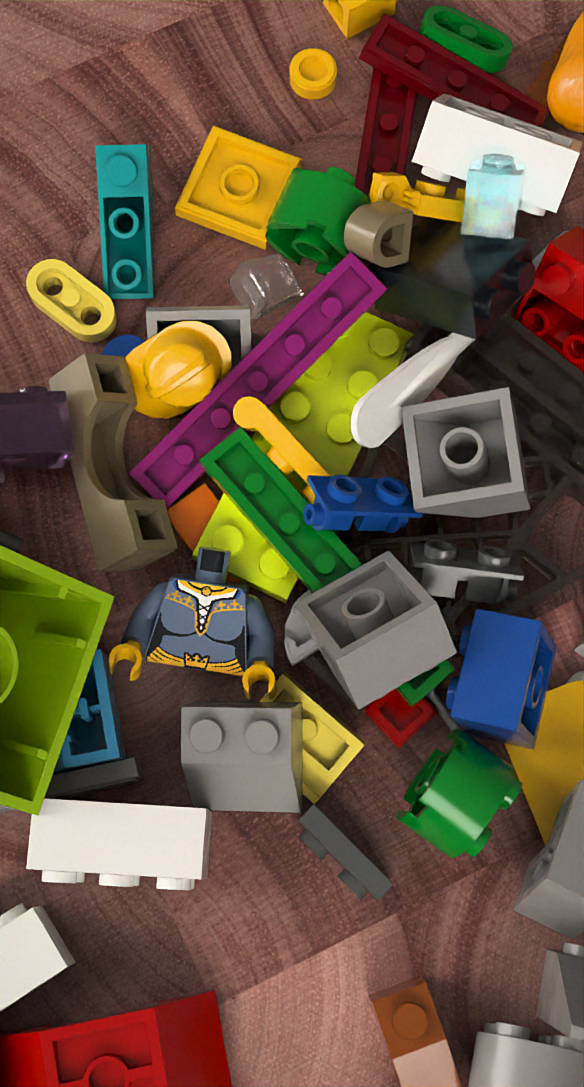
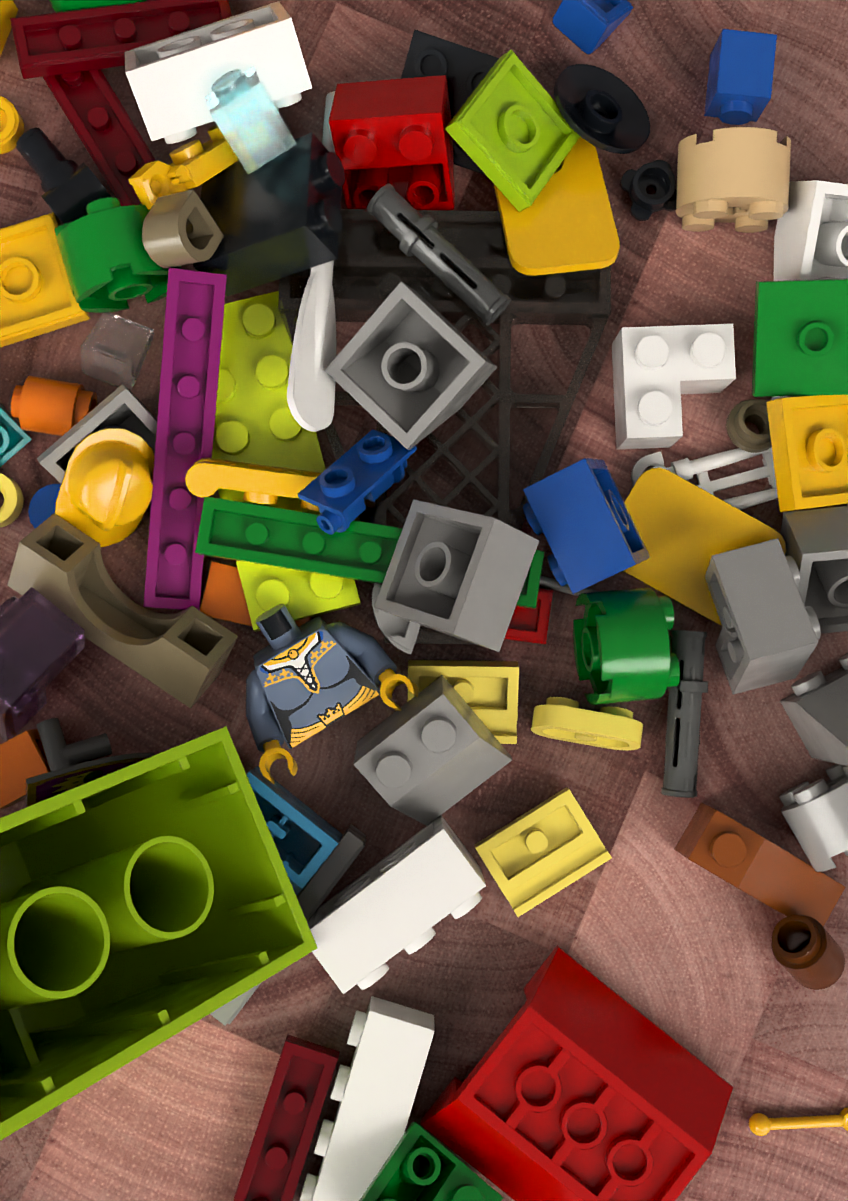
camera: 45 degrees left, 10 degrees up
dark grey plate [298,804,394,901] -> none
dark grey hinge [408,539,524,605] -> none
none -> orange brick [11,376,97,436]
none -> black pin [16,128,111,224]
none -> dark grey pin [366,183,511,326]
none -> light yellow plate [474,787,612,917]
none -> light yellow plate [531,697,643,750]
none -> dark grey pin [661,630,709,798]

